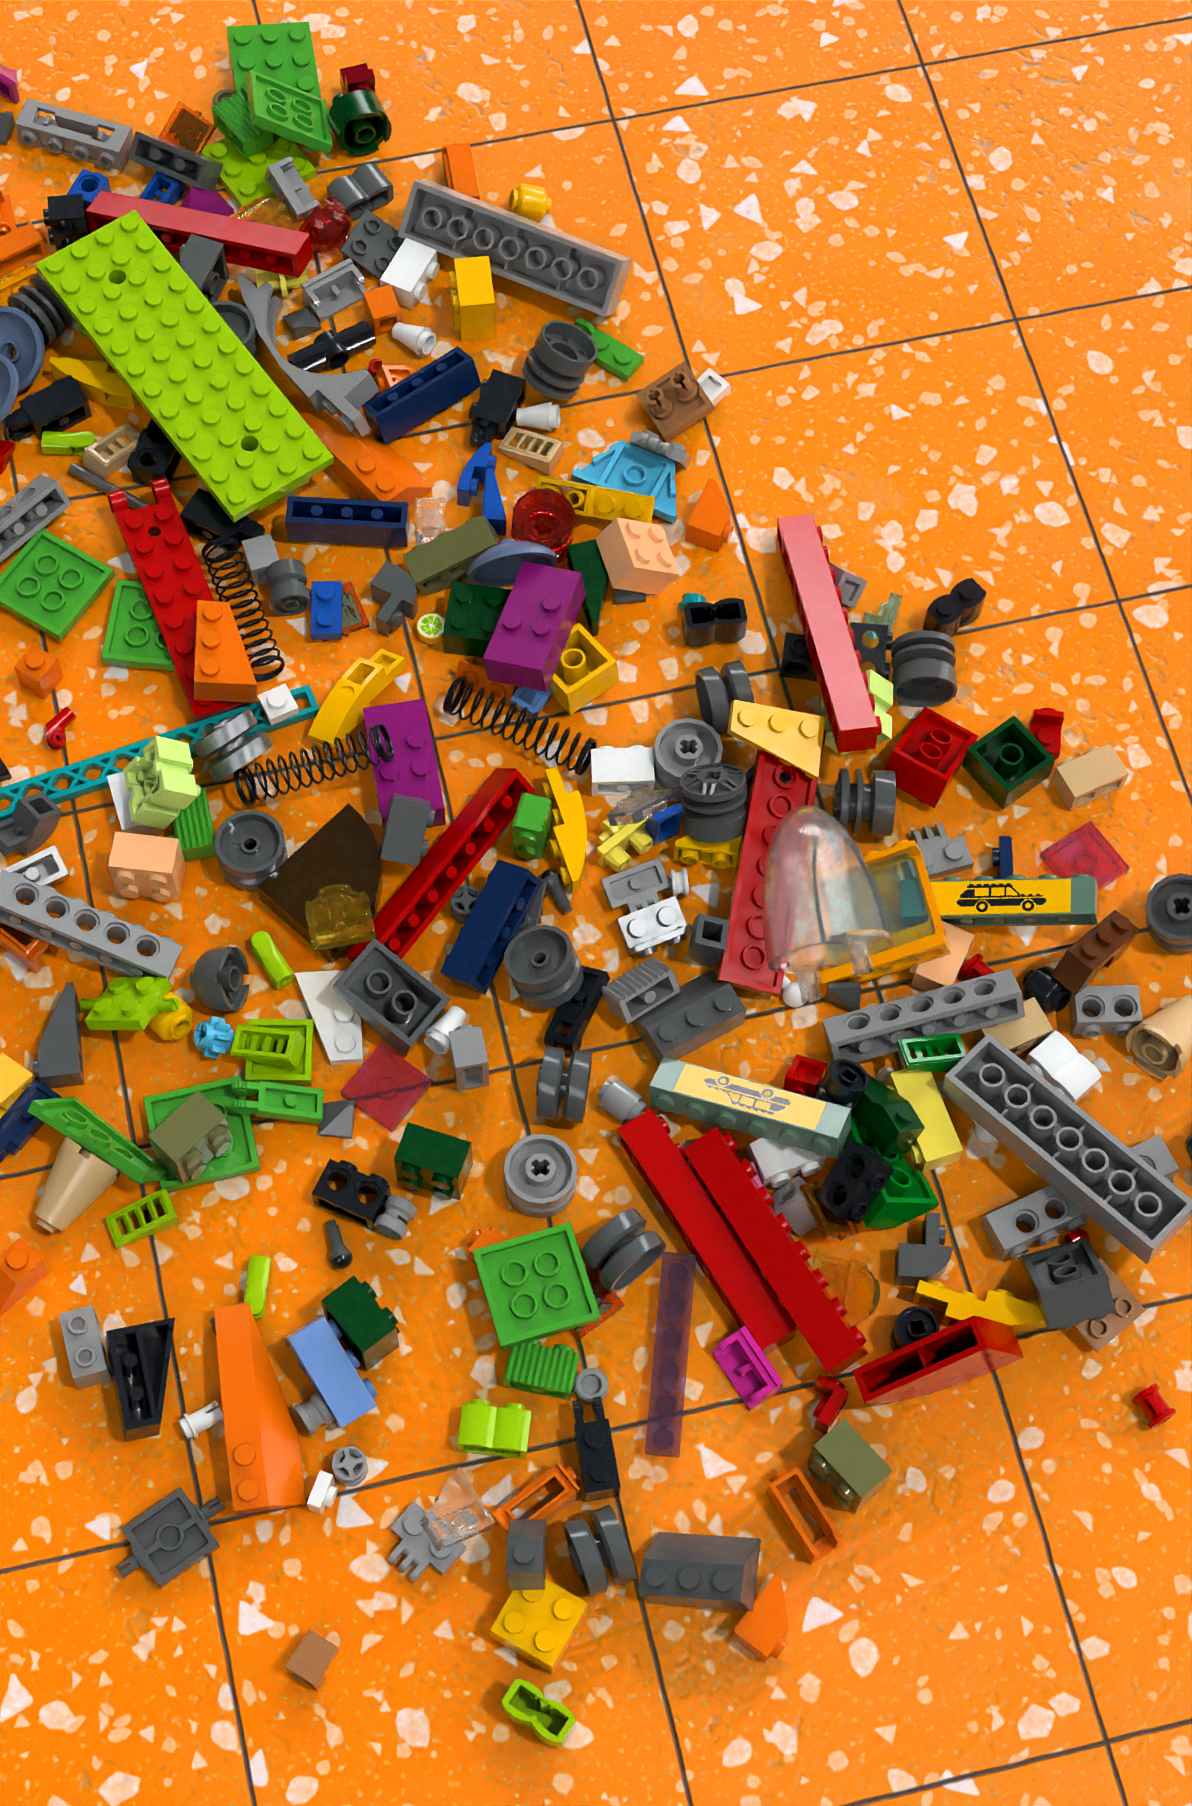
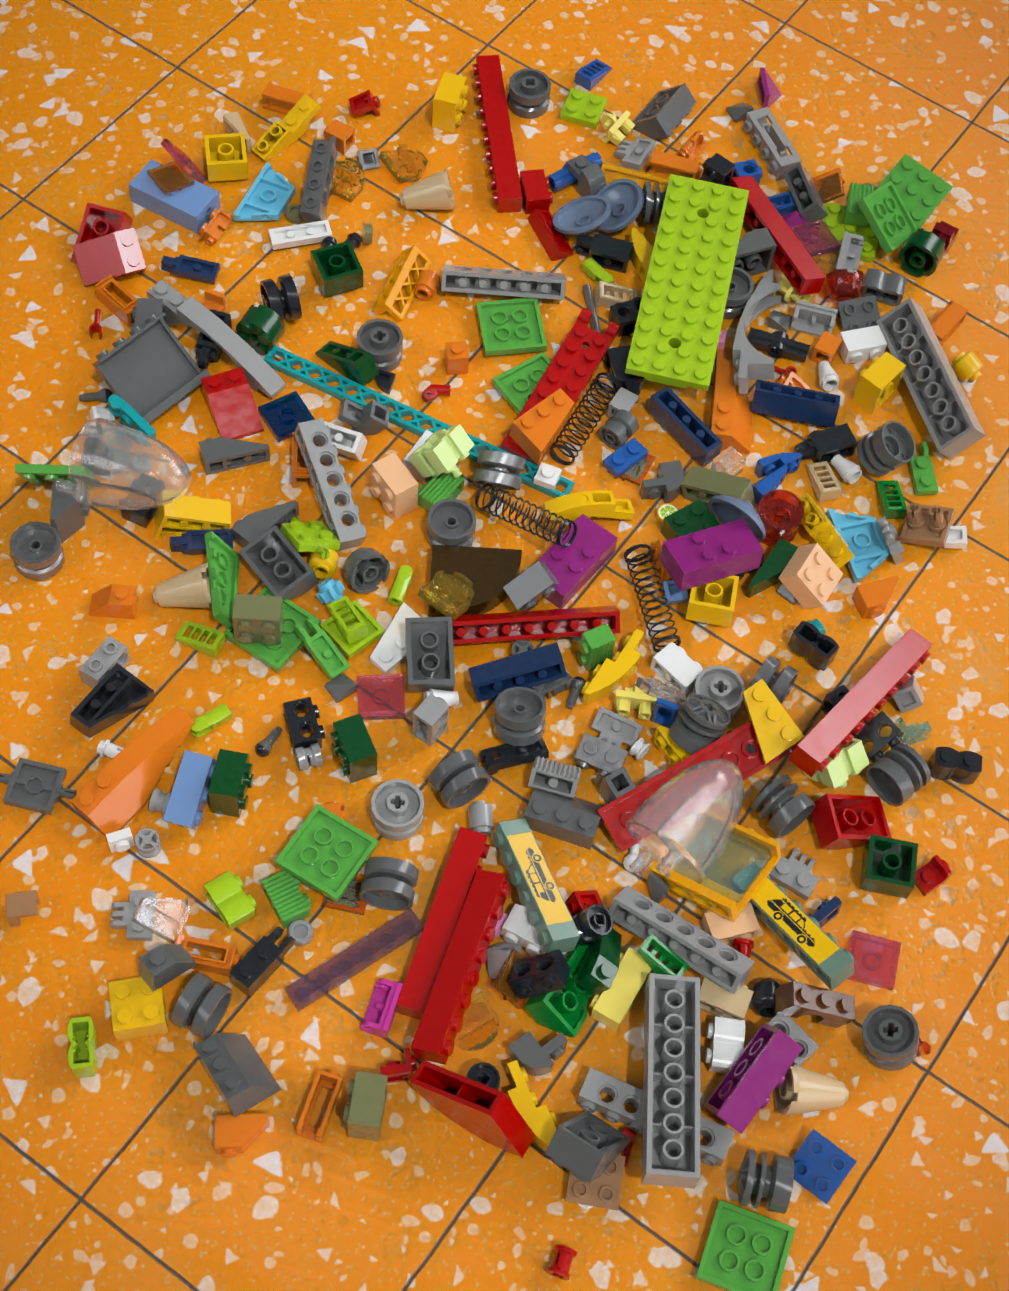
camera: 45 degrees right, 5 degrees down
tan brick [1051,744,1129,811] -> none
none -> dark grey slope [238,525,319,600]
none -> magenta brick [703,1023,803,1134]
none -> clear pink tile [790,220,841,257]
none -> green slope [876,480,907,519]

